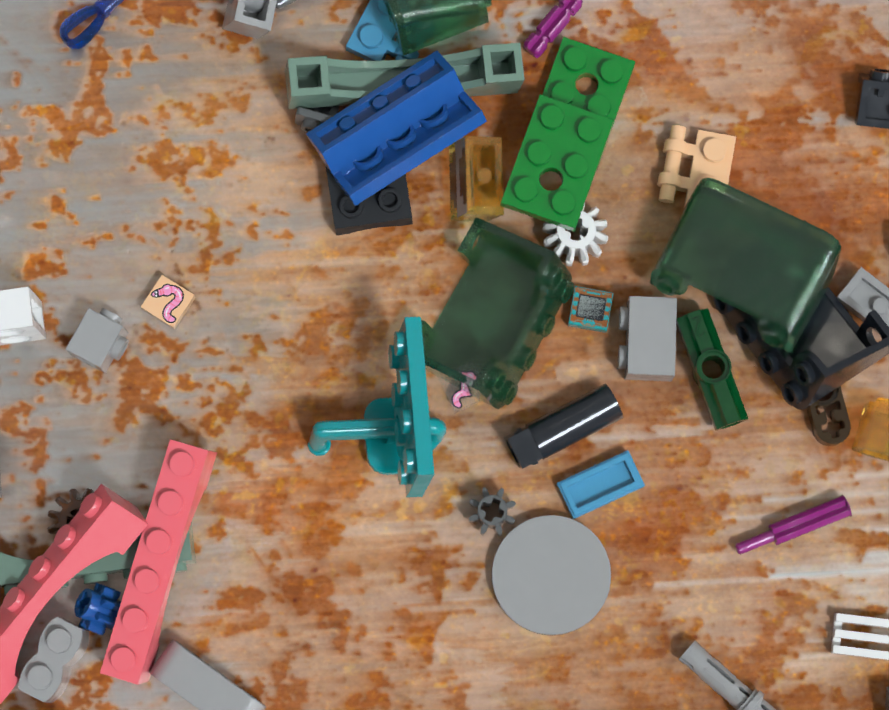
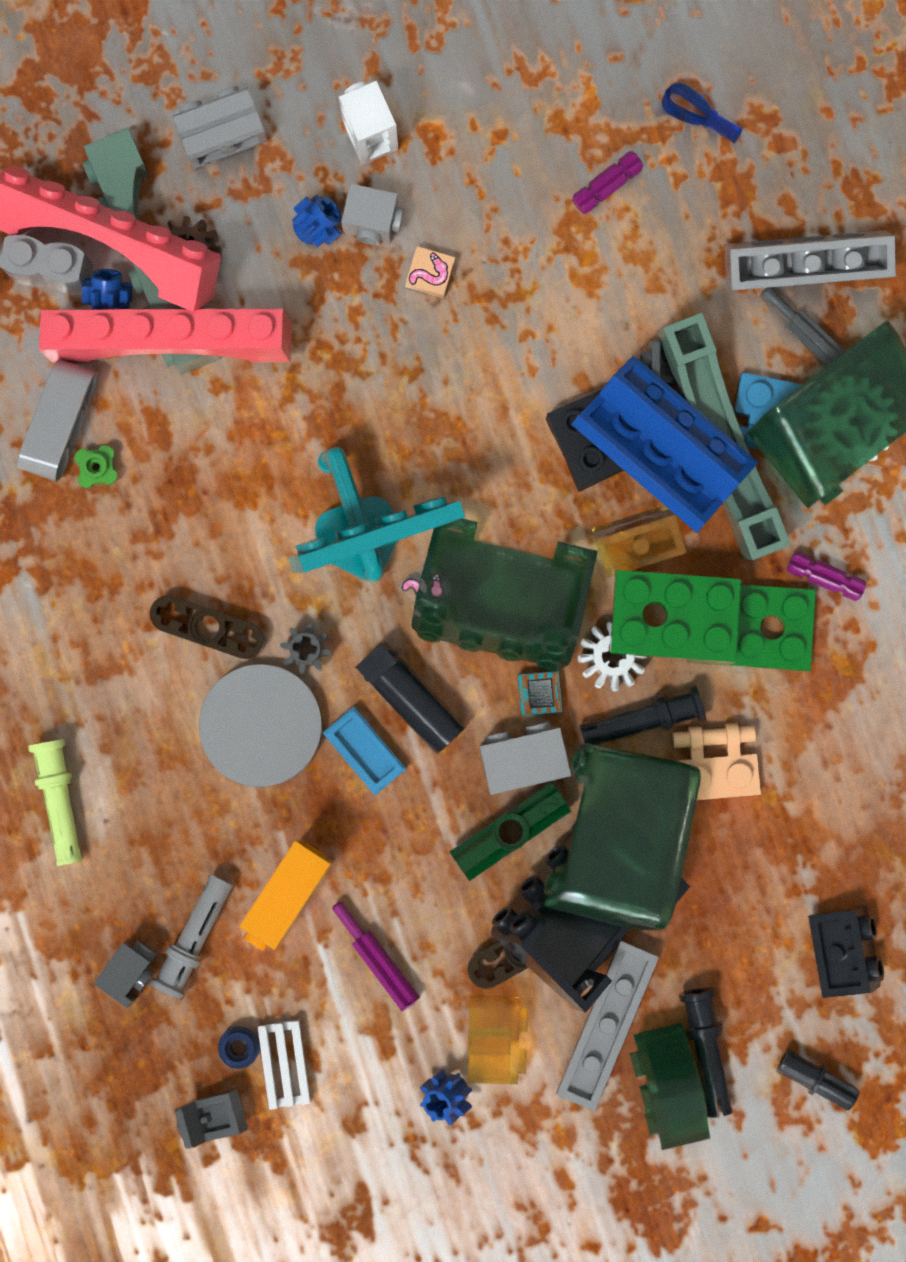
camera: 75 degrees right, 5 degrees up
none -> bright green plate [74,445,118,489]
none -> dark brown beam [150,595,265,660]
none -> dark blue plate [218,1026,260,1069]
none -> light orange brick [239,839,335,951]
none -> blue gear [292,195,342,247]
none -> magenta axle [572,151,643,214]
none -> black pin [579,684,706,750]

